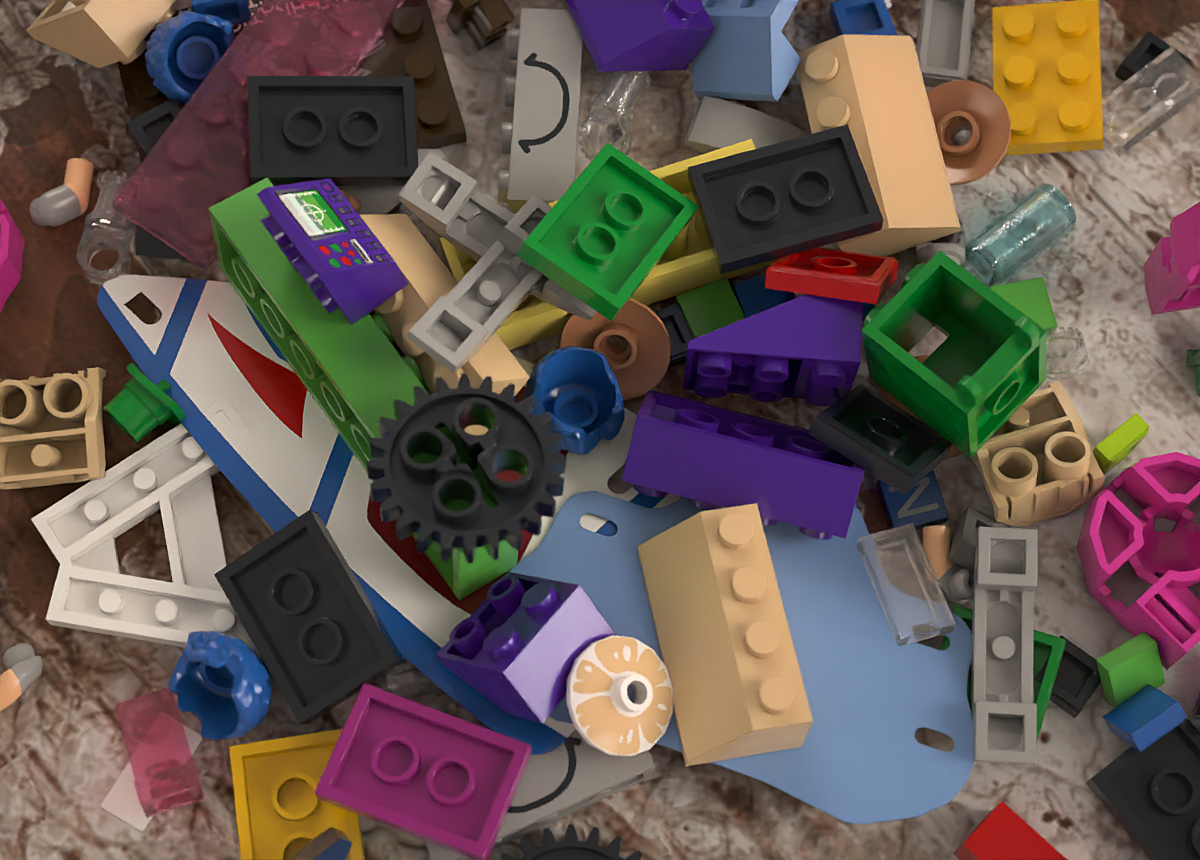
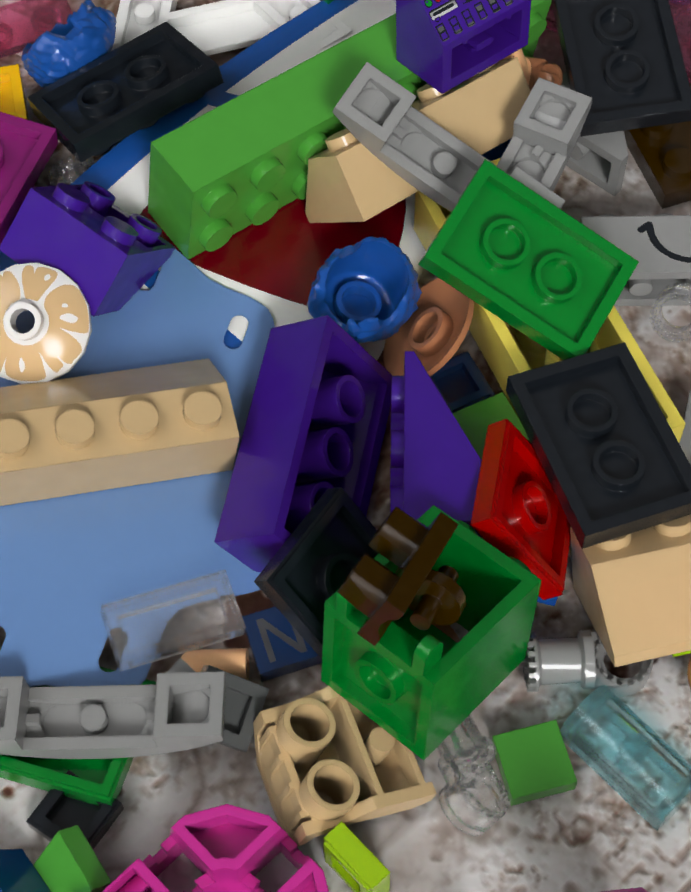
camera: 90 degrees right, 10 degrees down
black gear [367,374,566,564] -> none
none -> dark brown hips [337,507,467,646]

